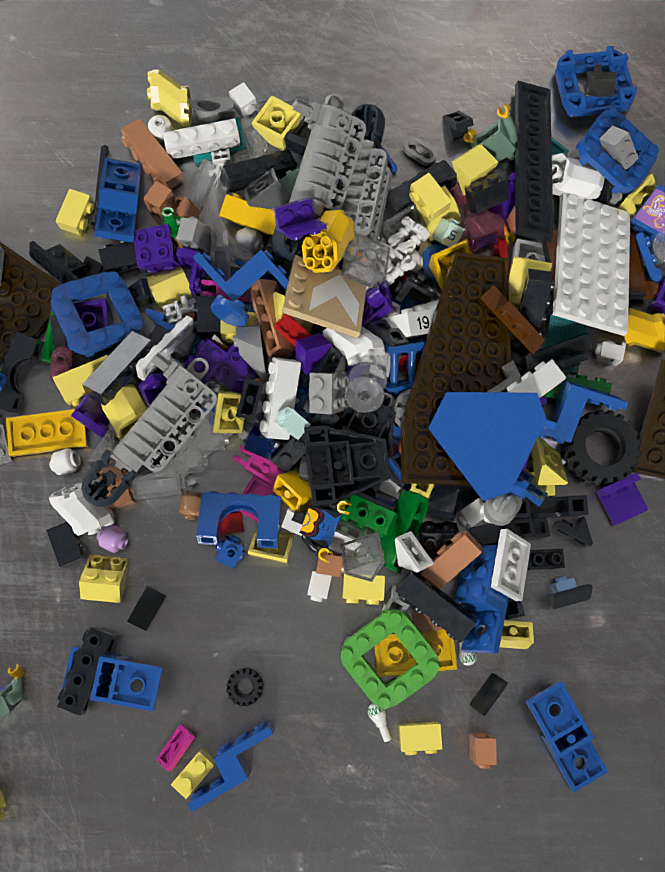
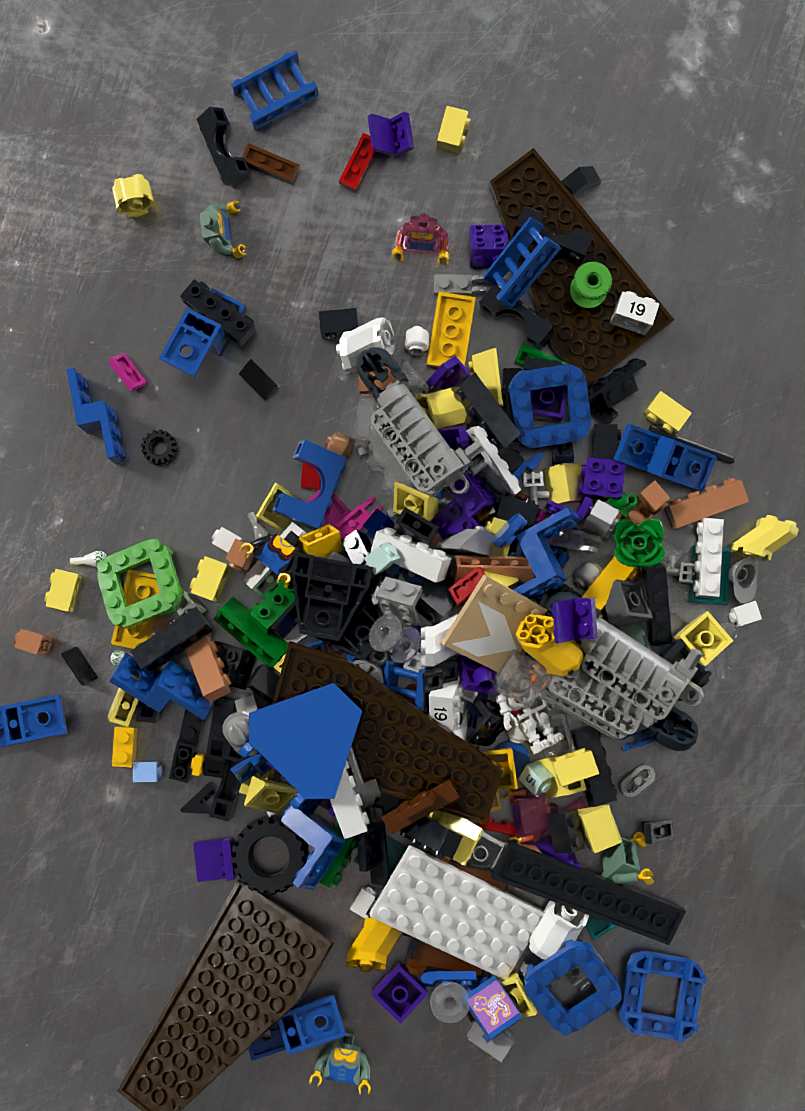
camera: 110 degrees right, 5 degrees up
clear pink plate [50,347,73,383] -> none
light yellow slope [79,554,129,603] -> none
lavender head [97,524,128,553] -> none
white head [148,115,173,143] -> none
light yellow brick [171,748,216,799] -> none
blue brick [215,535,245,569] -> none
dark purple slope [295,333,332,375] -> none
clear slope [340,532,385,582] -> none
white slope [395,531,434,572] -> none
white plate [491,529,531,601] -> none
black slope [549,584,593,609] -> none
clear smoke brick [585,65,616,97] -> none
light grey brick [599,126,638,170] -> none
none -> yellow brick [112,726,139,767]
none -> yellow plate [191,753,206,776]
none -> light grey piece [247,512,271,540]
none -> green brick [614,519,665,568]

